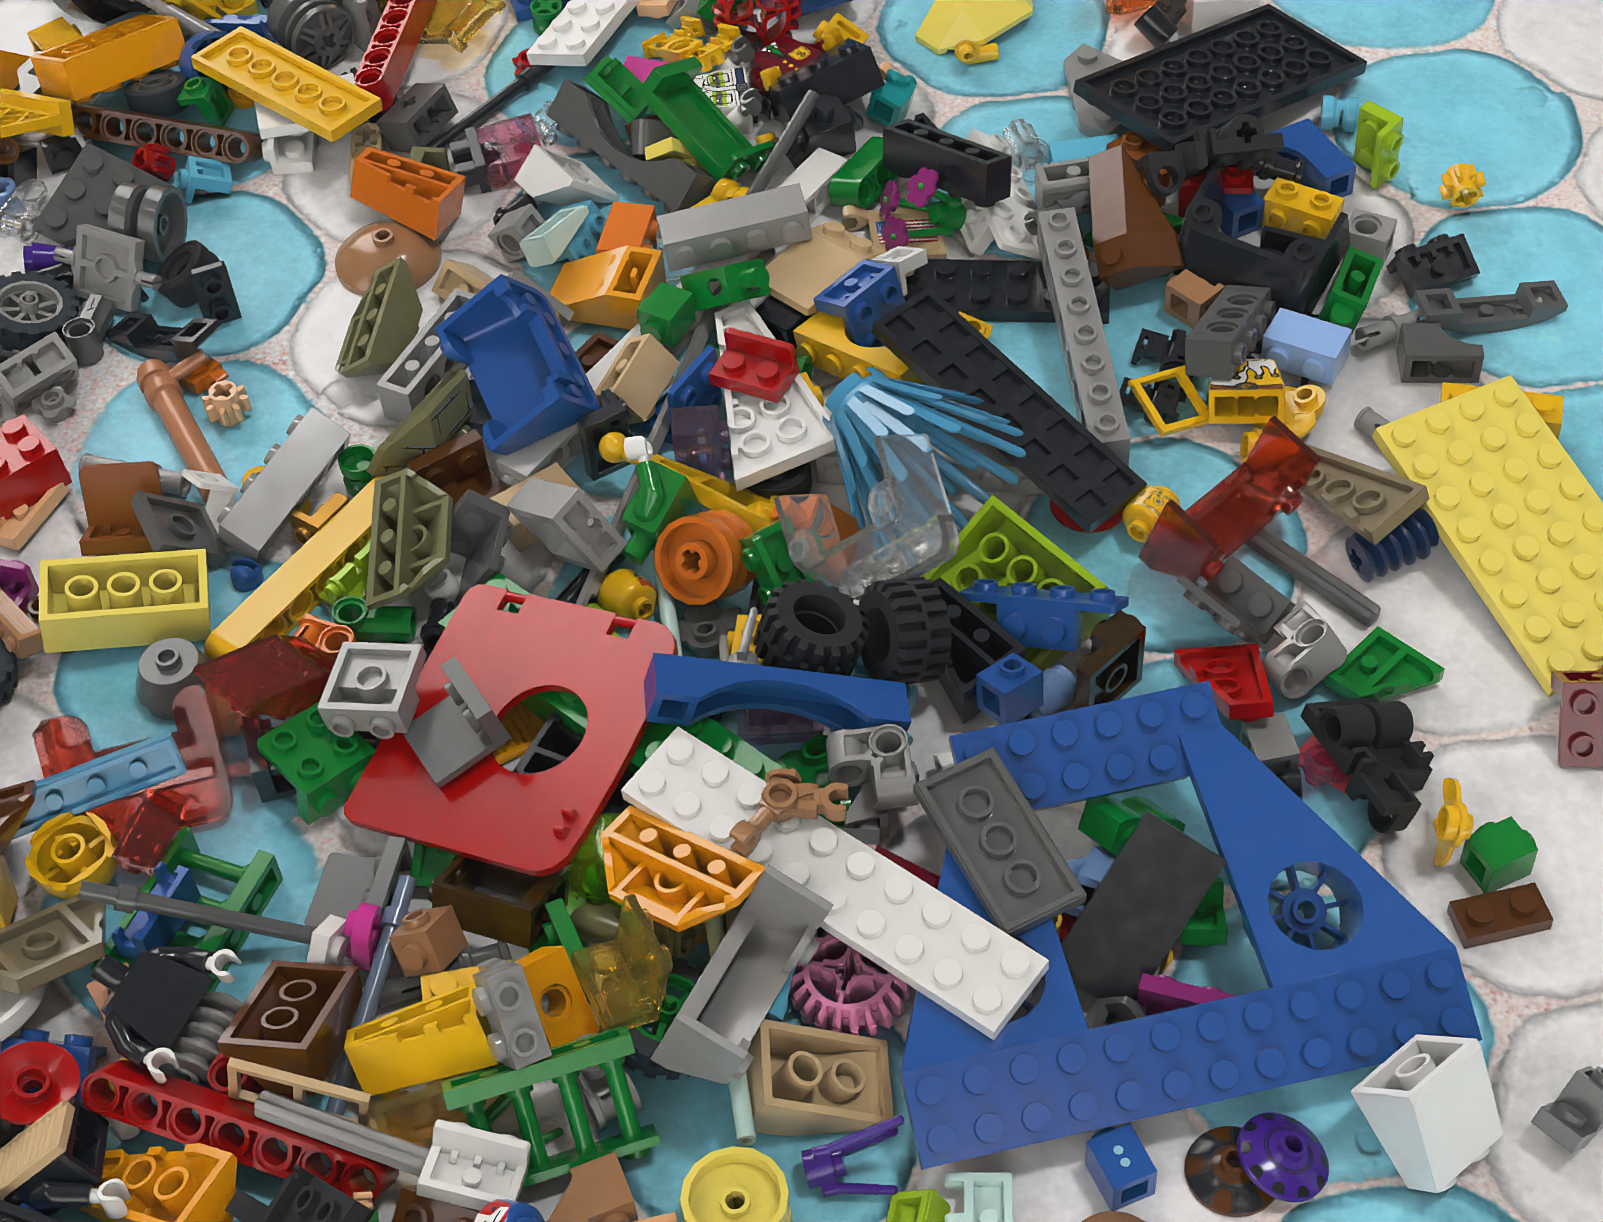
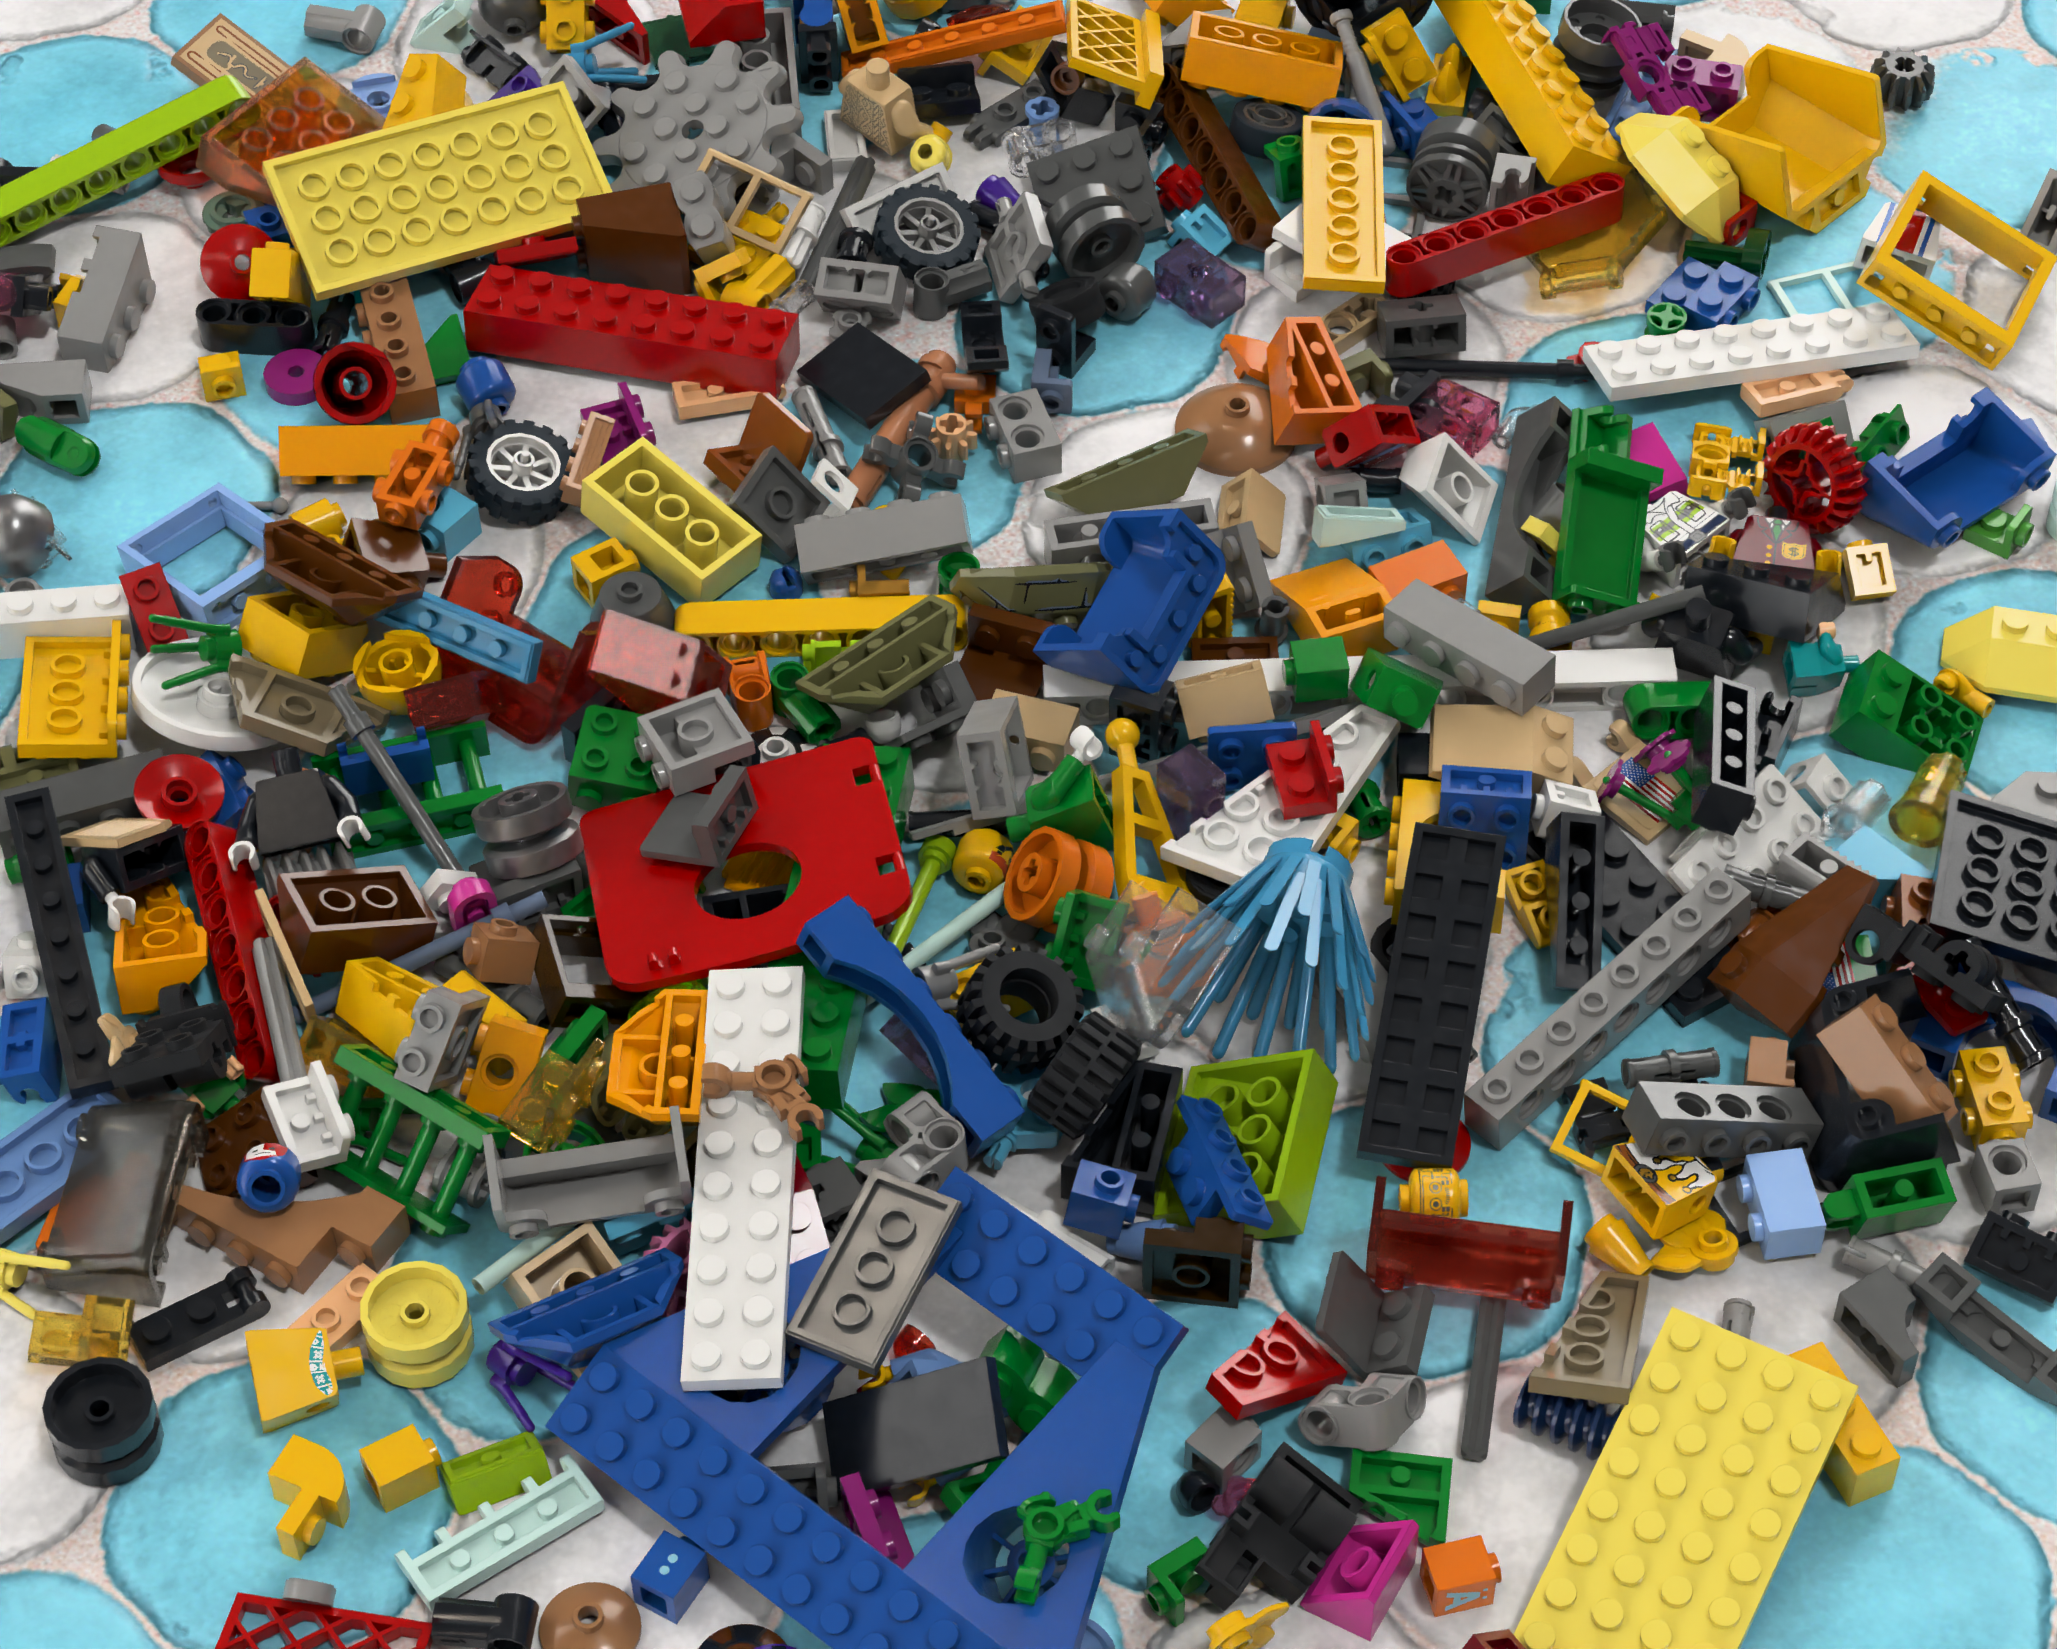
camera: 50 degrees right, 0 degrees up
none -> flat silver wheel [471,781,584,880]
none -> blue wedge [487,1248,685,1369]
none -> yellow brick [570,537,641,609]
none -> black tile [797,322,931,430]
none -> dark grey pin [862,411,966,502]
none -> light grey brick [984,388,1062,484]
none -> green piece [1013,1489,1120,1606]
none -> sand blue bracket [1031,348,1073,414]
none -> dark grey head [1098,262,1157,321]
none -> green bracket [1144,1536,1208,1627]
none -> clear purple brick [1154,238,1246,329]
none -> orange slope [1220,334,1270,386]
none -> dark grey pin [1254,595,1290,645]
none -> dark pink slope [1300,1519,1419,1641]
none -> red torso [1315,404,1421,472]
none -> orange brick [1419,1535,1502,1617]
none -> black slope [1545,811,1605,991]
none -> dark grey pin [1621,1047,1720,1089]
none -> medium nougat brick [1816,993,1959,1124]
none -> green slope [1828,649,1984,784]
none -> clear yellow plant [1888,752,1967,848]

